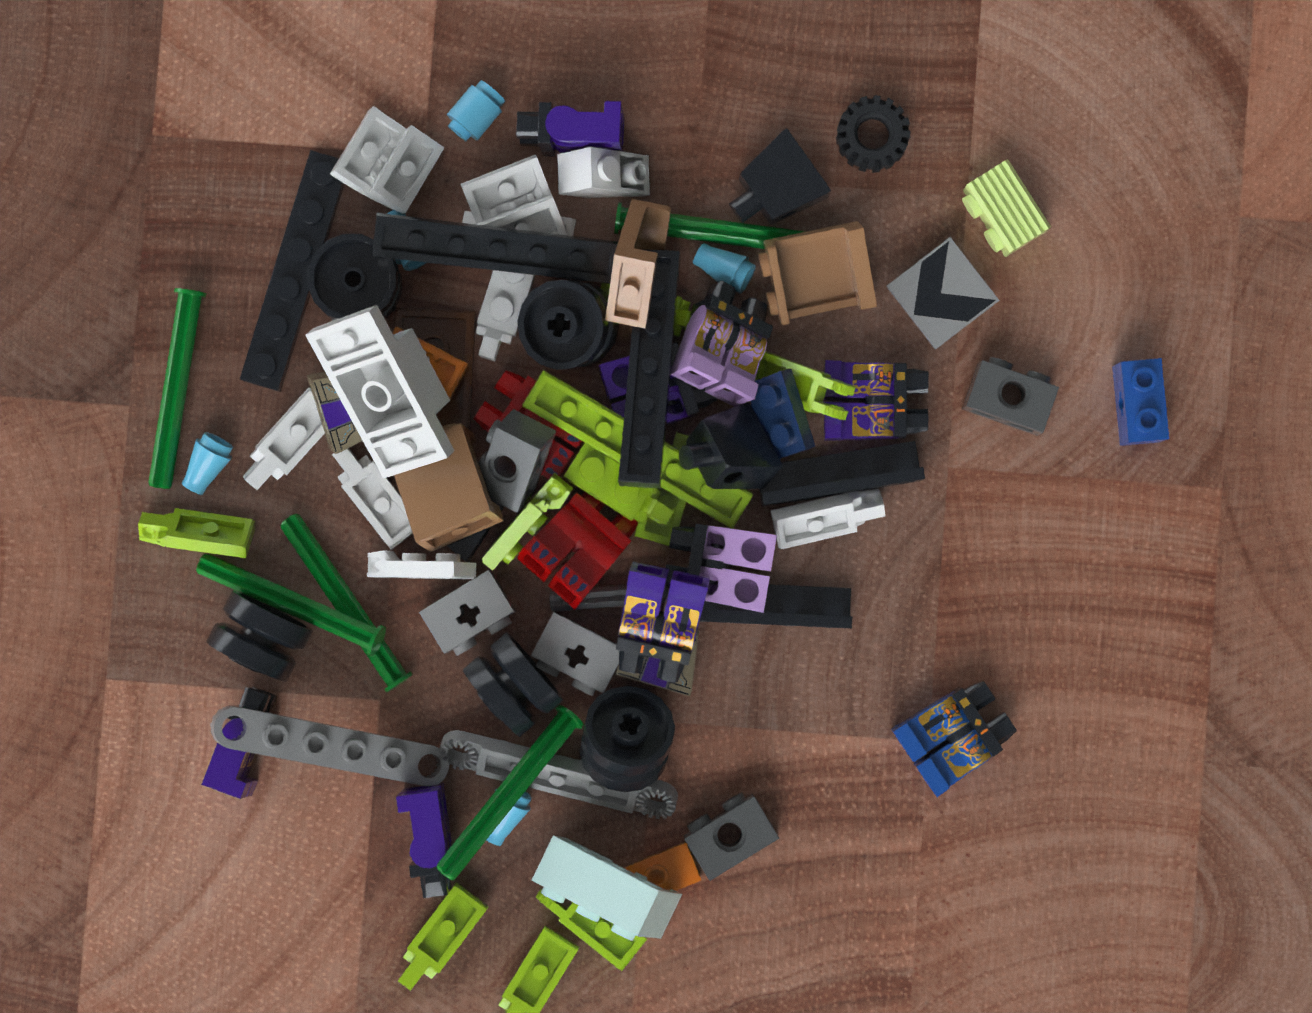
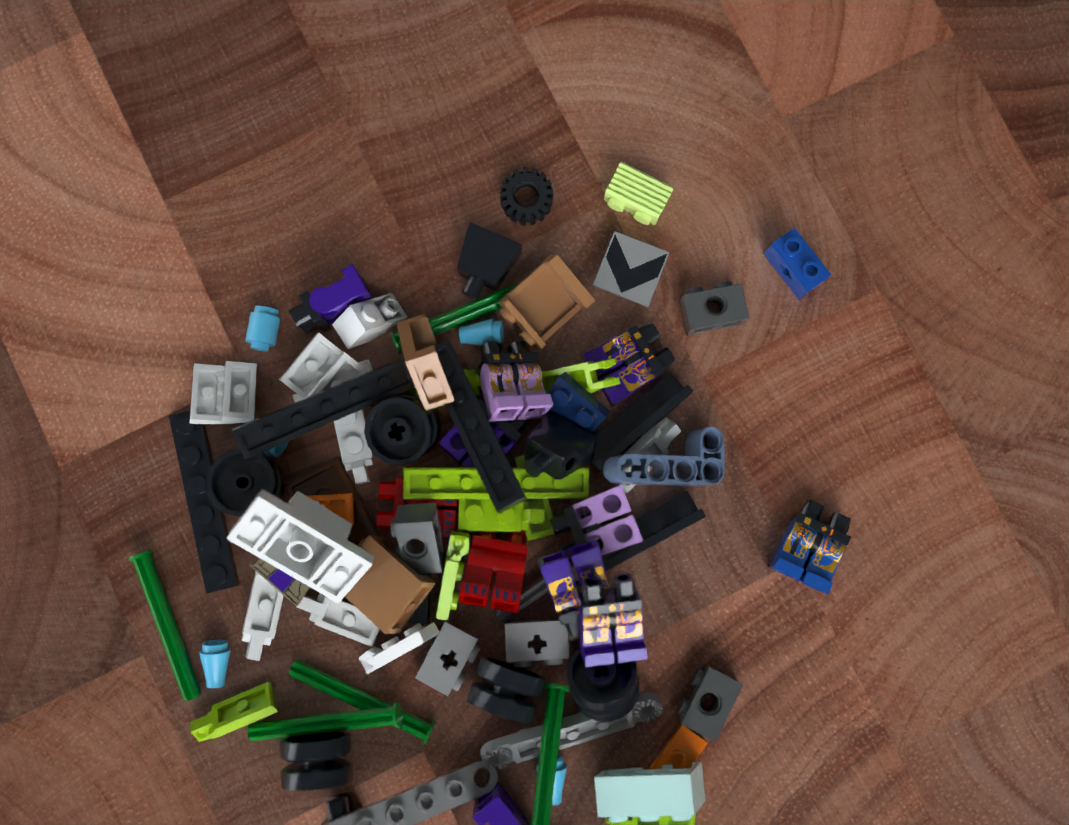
camera: 35 degrees left, 5 degrees down
none -> hips [577,573,647,667]
none -> sand blue beam [603,427,725,486]

